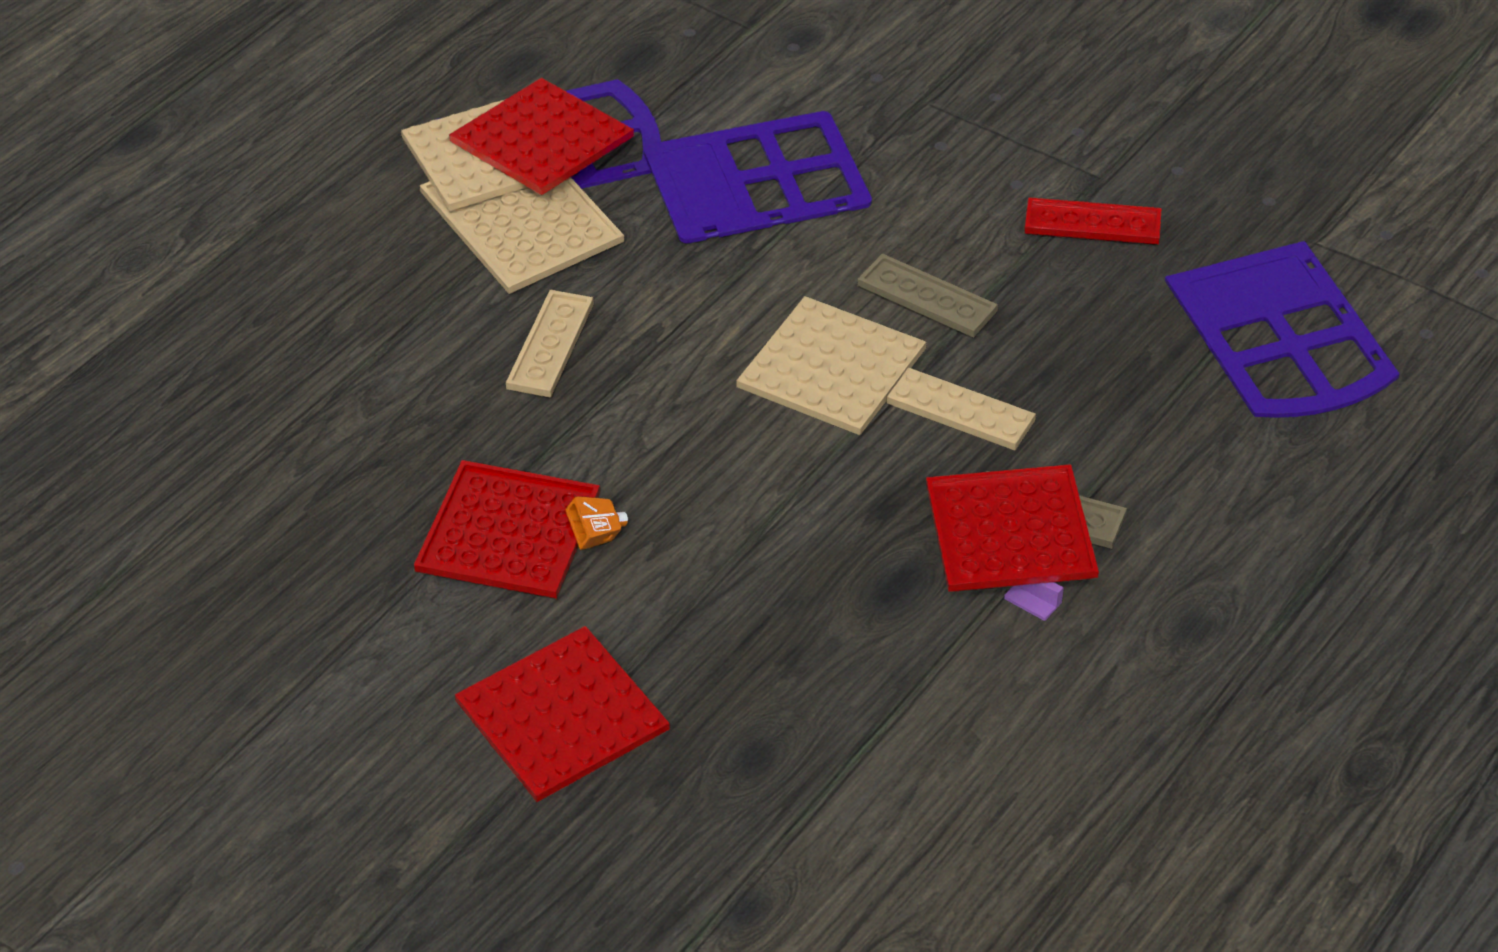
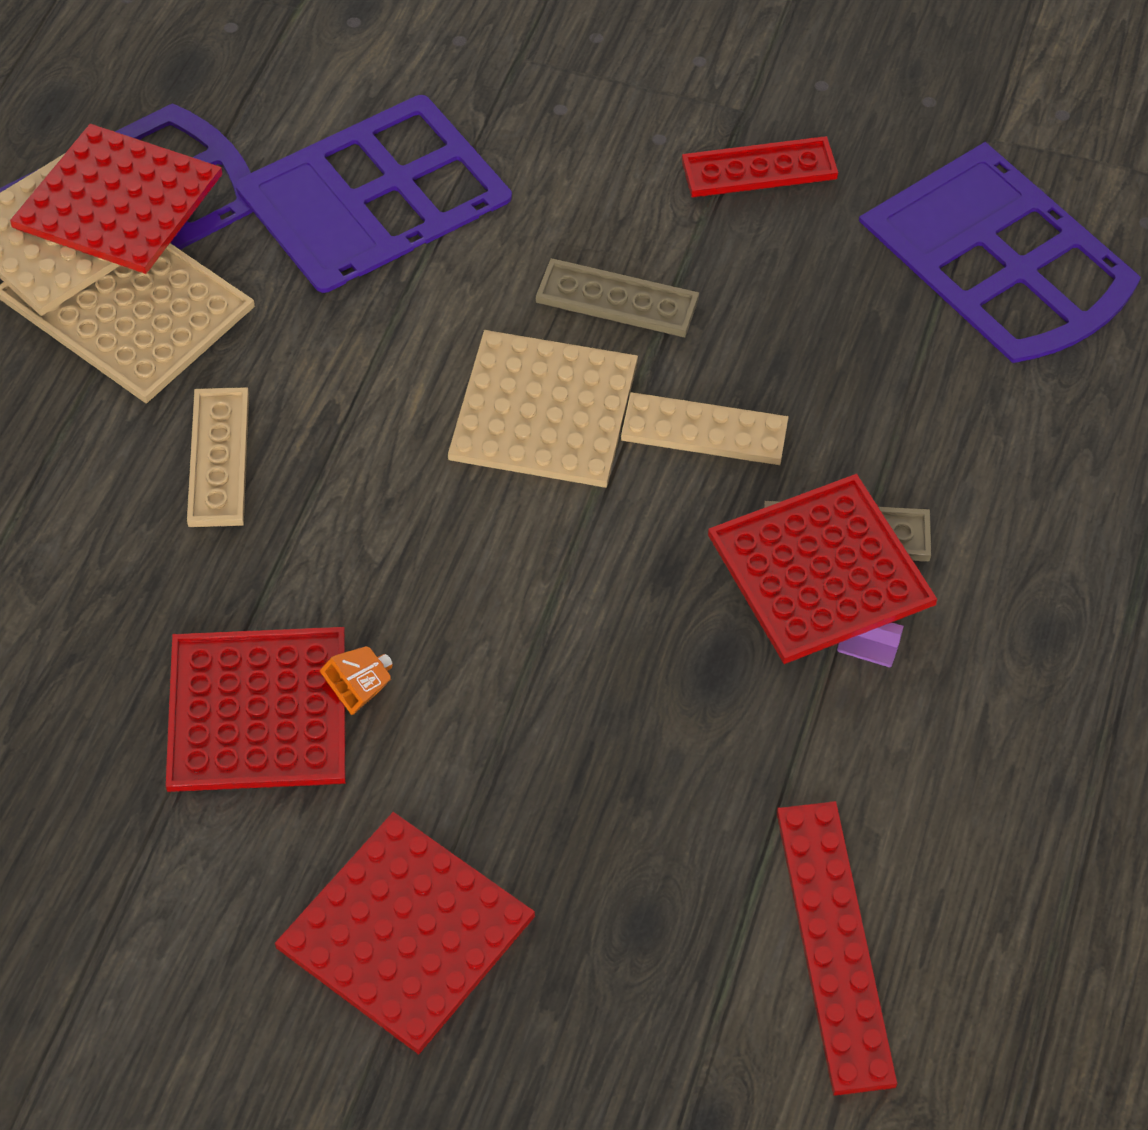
camera: 20 degrees left, 10 degrees up
none -> red plate [777,801,897,1096]

